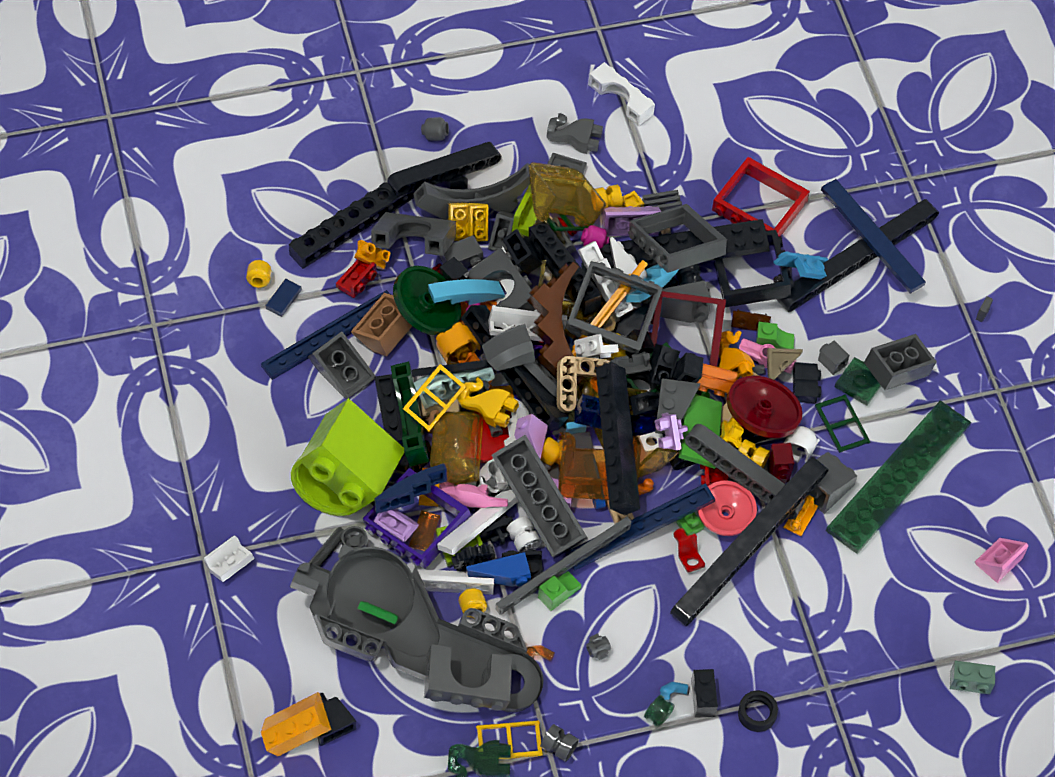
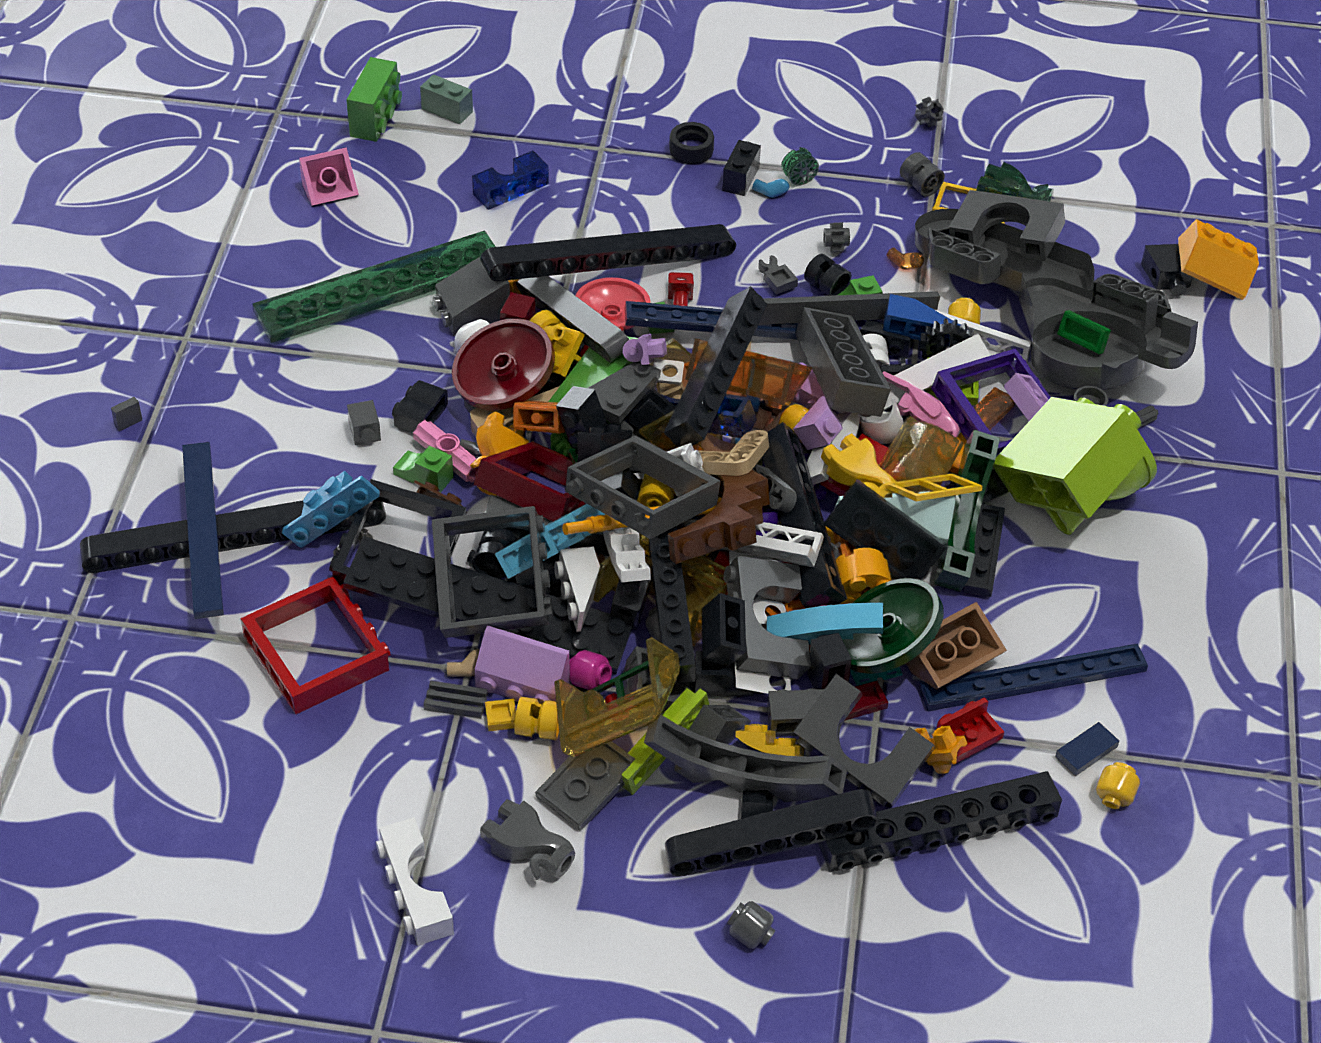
camera: 155 degrees left, 10 degrees down
white bracket [204,536,254,582] -> none
dark grey slope [308,331,376,399] -> none
dark blue slope [374,463,447,514] -> none
dark grey slope [482,324,535,371] -> none
dark tan tile [767,348,803,380] -> none
dark green window [815,394,870,453] -> none
clear green plate [835,357,881,406] -> none
dark grey brick [864,334,937,390] -> none
none -> bright green brick [346,57,402,142]
none -> clear blue arch [472,150,549,210]
none -> dark grey plate [758,255,798,294]
none -> black wheel [804,253,852,296]

